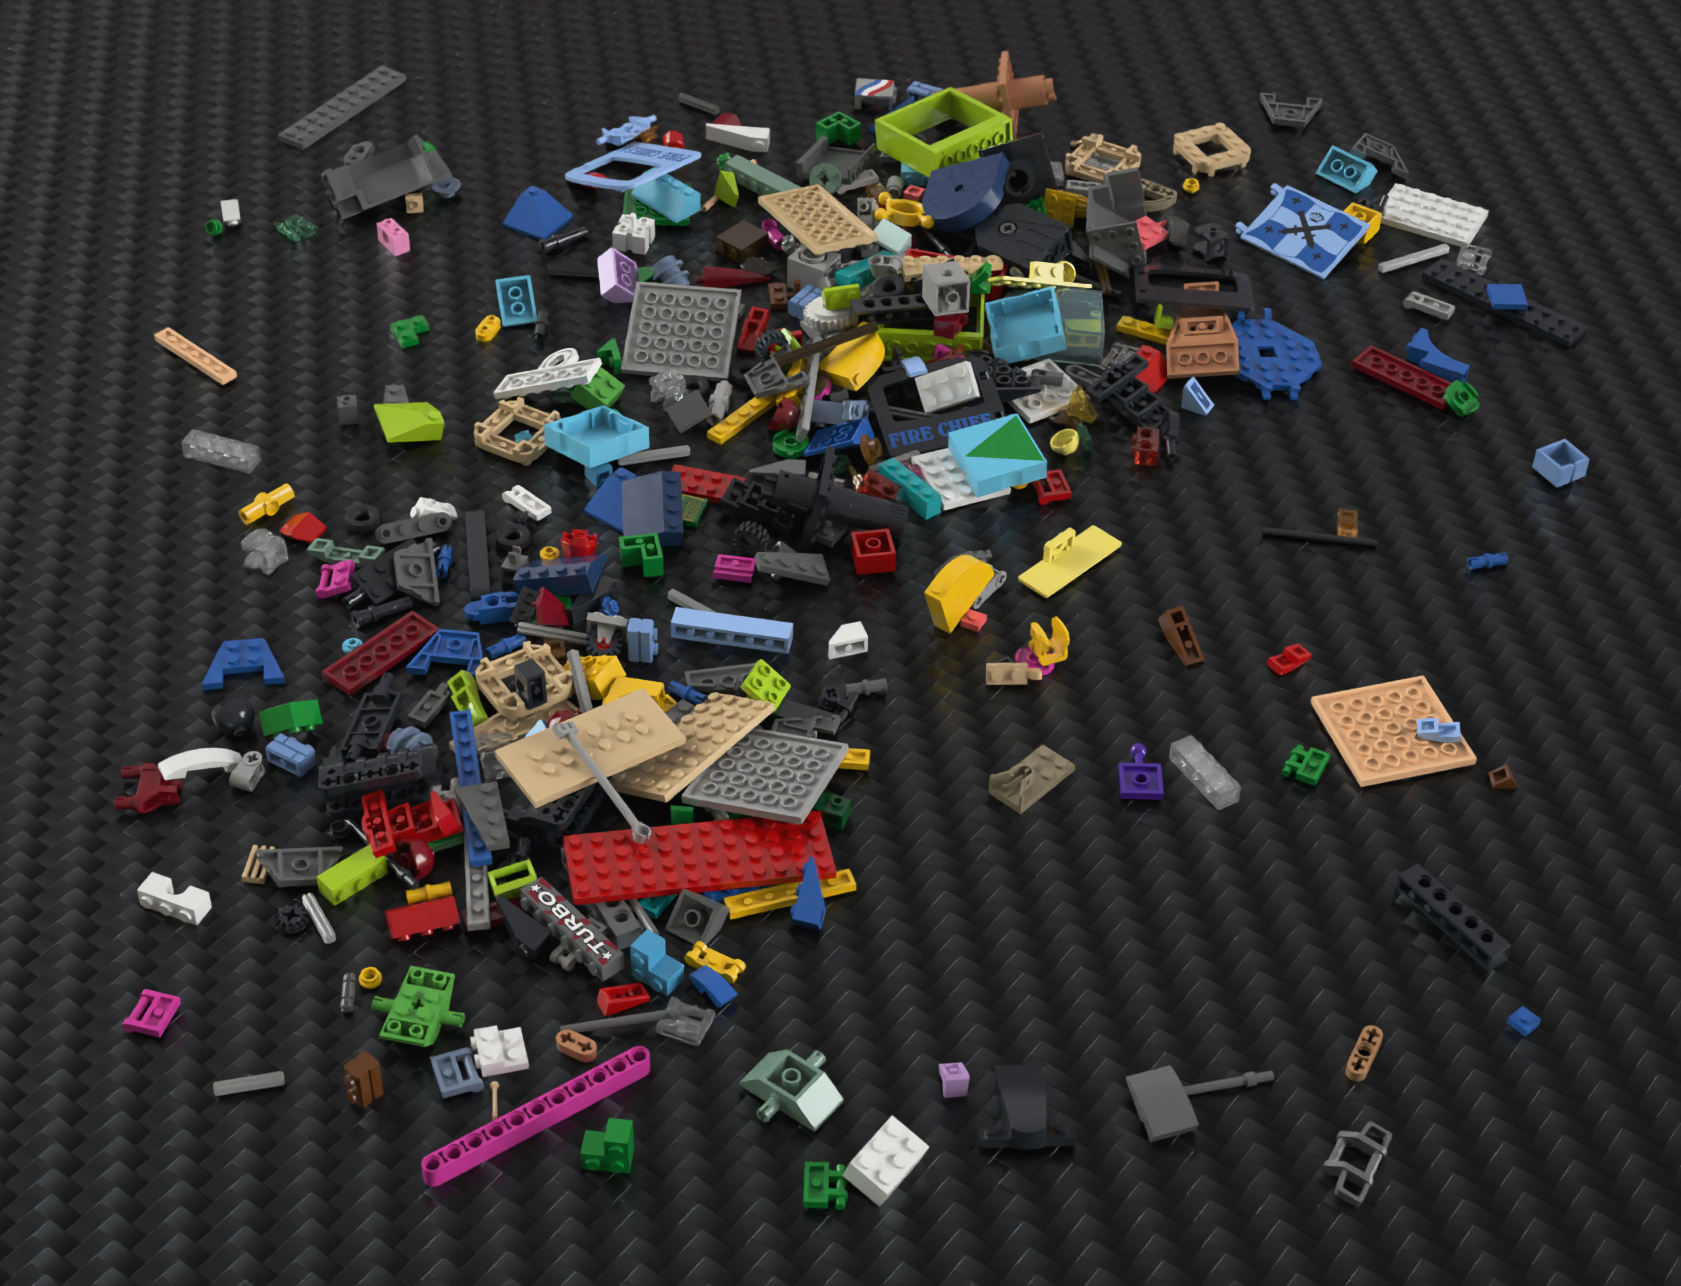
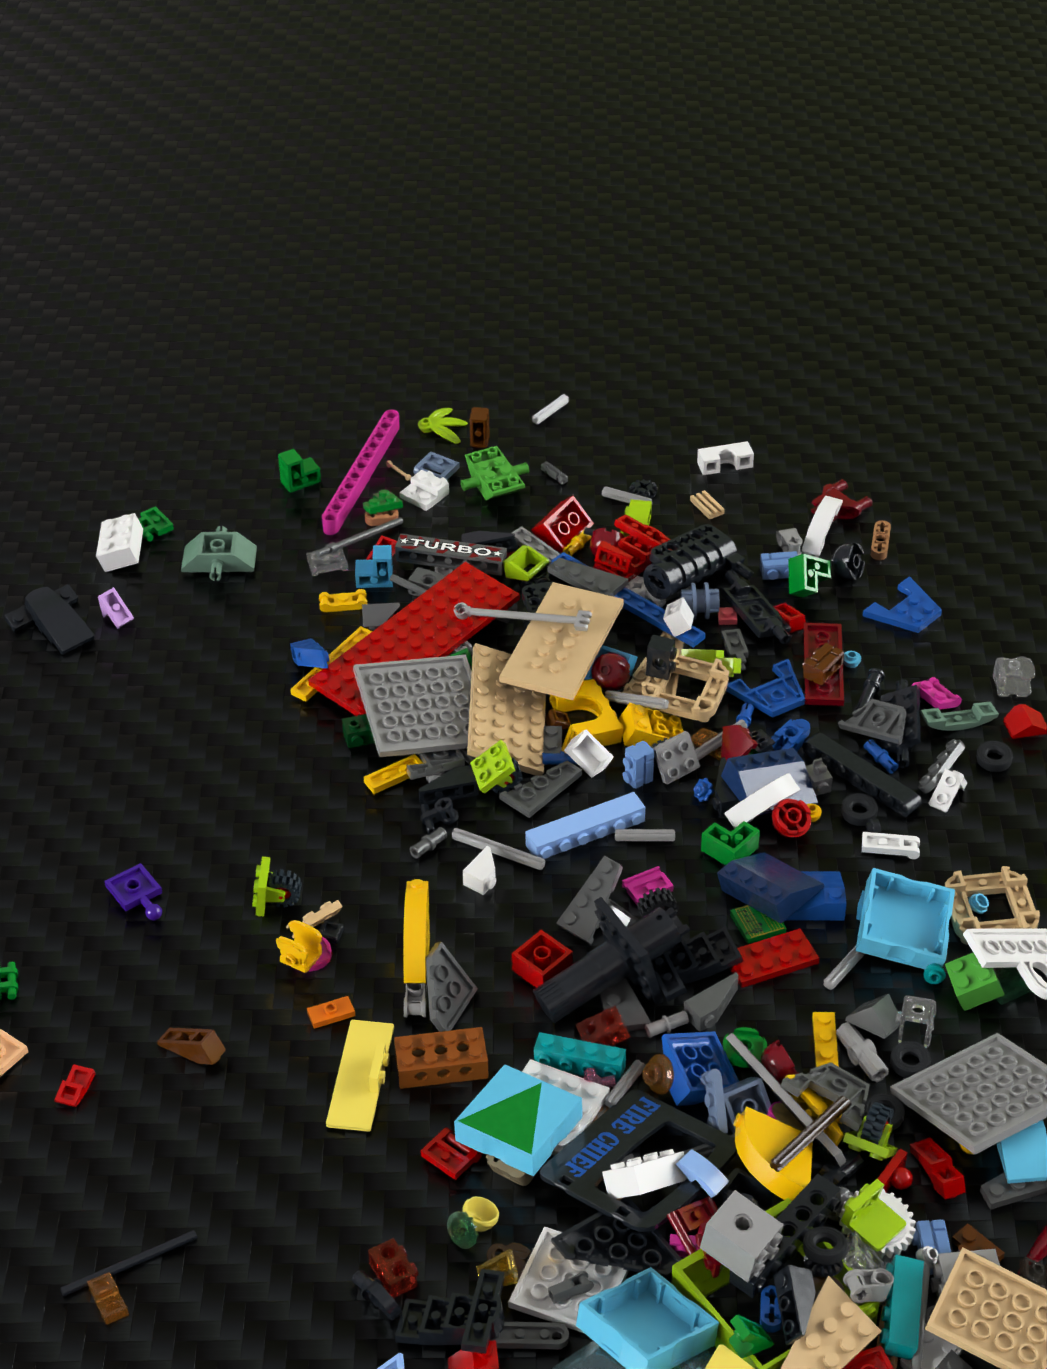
camera: 145 degrees right, 0 degrees up
dark pink plate [121,989,181,1037] -> none
dark grey wing [257,847,343,887] -> none
yellow plate [359,967,382,989] -> none
clear piece [475,732,513,782] -> none
green slope [597,338,622,374] -> none
blue slope [688,965,738,1008] -> none
clear yellow axle [848,466,869,494] -> none
coral plate [960,609,987,632] -> none
dark tan plate [988,745,1075,814] -> none
clear brick [1169,735,1241,810] -> none
none -> plate [252,857,301,916]
none -> orange plate [307,996,355,1029]
none -> green plate [363,490,403,515]
none -> dark orange brick [394,1027,489,1089]
none -> lime plant [418,408,468,444]
none -> light grey axle [452,828,545,870]
none -> white panel [564,730,613,778]
none -> white panel [663,597,694,637]
none -> white slope [724,773,800,829]
none -> red slope [773,603,806,633]
none -> reddish brown brick [802,643,844,685]
none -> medium nougat beam [871,521,891,560]

